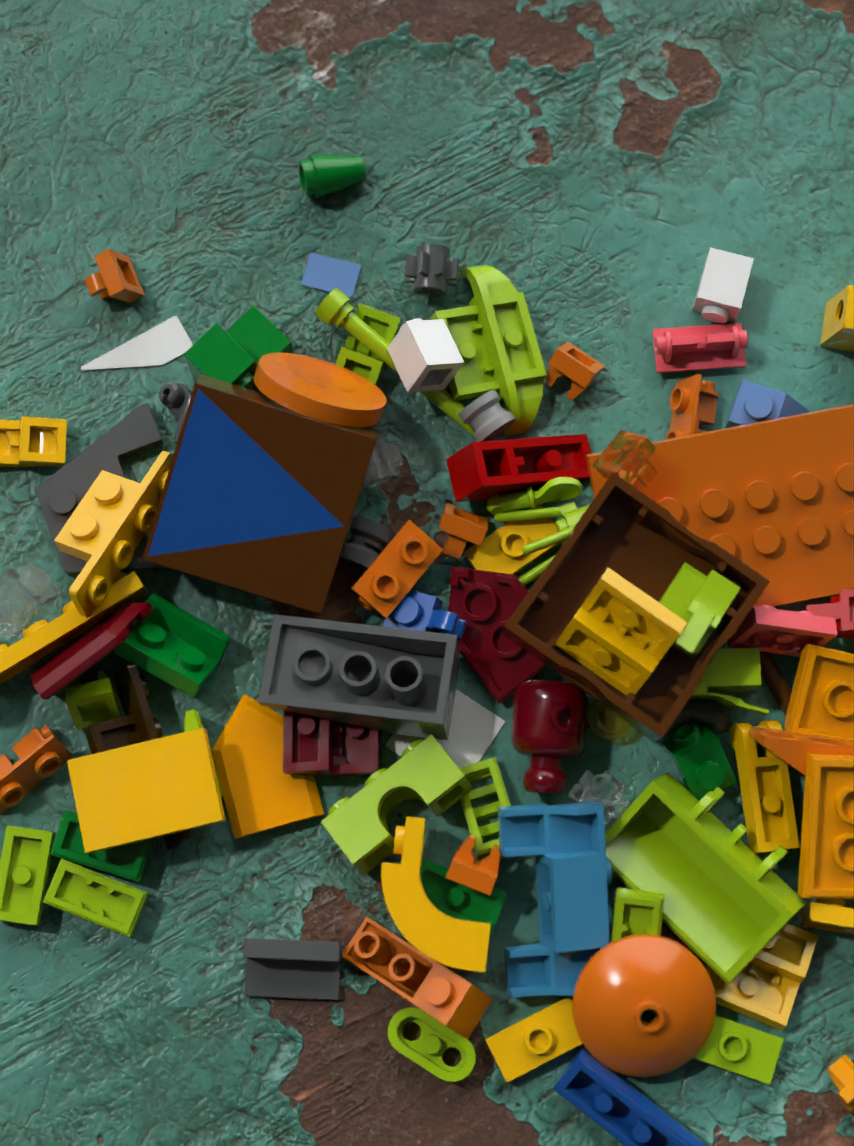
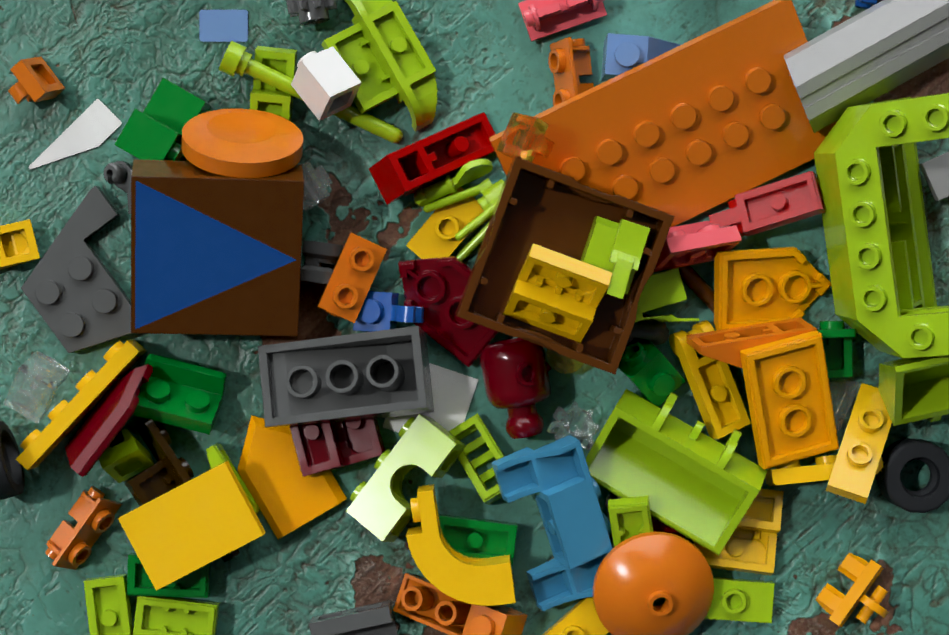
camera: 20 degrees left, 10 degrees up
yellow bracket [54,450,173,618] -> none
orange tile [438,503,489,560] -> none
orange tile [446,835,501,895] -> none
light grey wheel [458,389,516,442] -> none
orange tile [546,342,605,400] -> none

